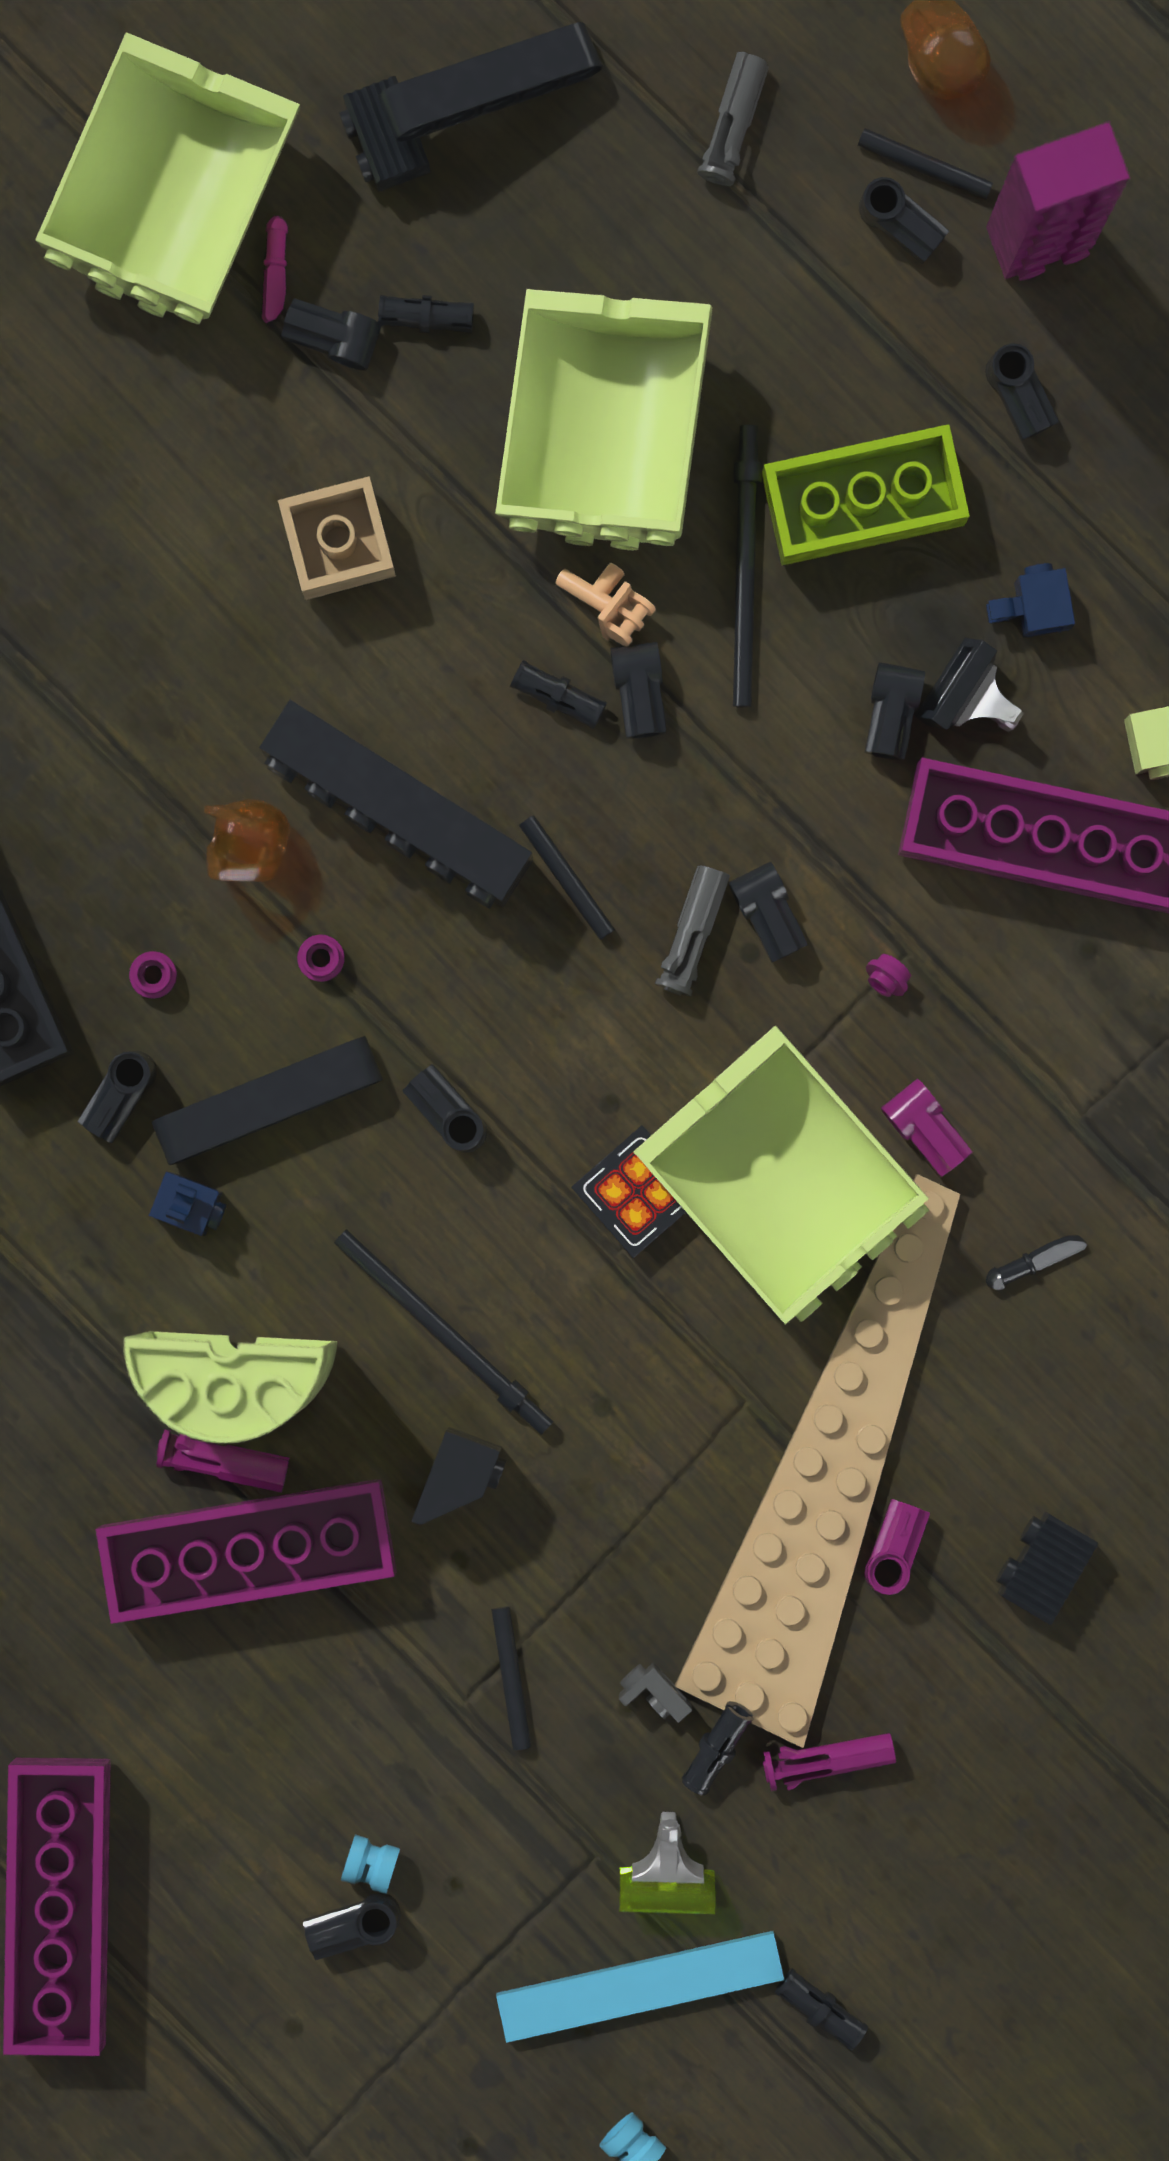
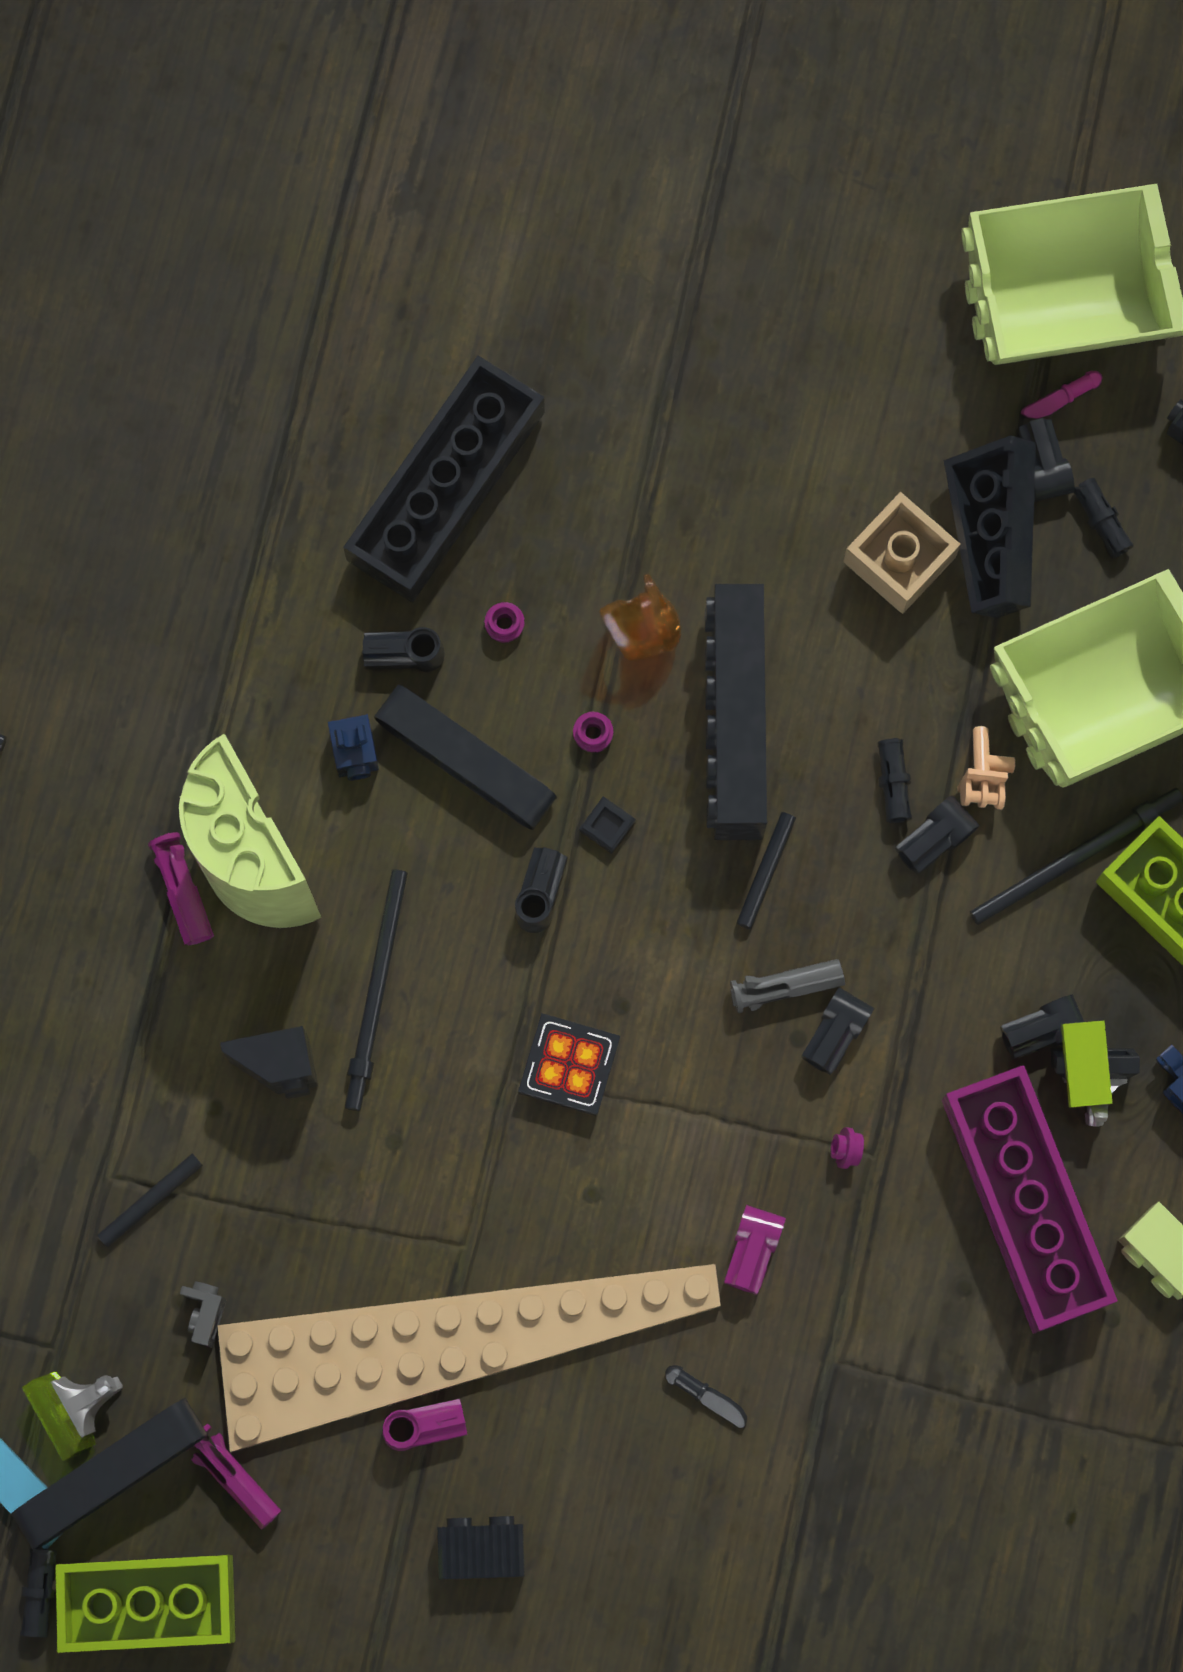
camera: 60 degrees right, 10 degrees down
magenta brick [96,1478,397,1624] -> none
yellowish green cylinder [633,1025,929,1324] -> none
black pin [681,1701,754,1795] -> none
none -> black beam [11,1398,208,1550]
none -> lime brick [56,1555,235,1653]
none -> black tile [579,796,636,854]
none -> black wedge [943,435,1036,618]
none -> lime tile [1061,1021,1113,1107]

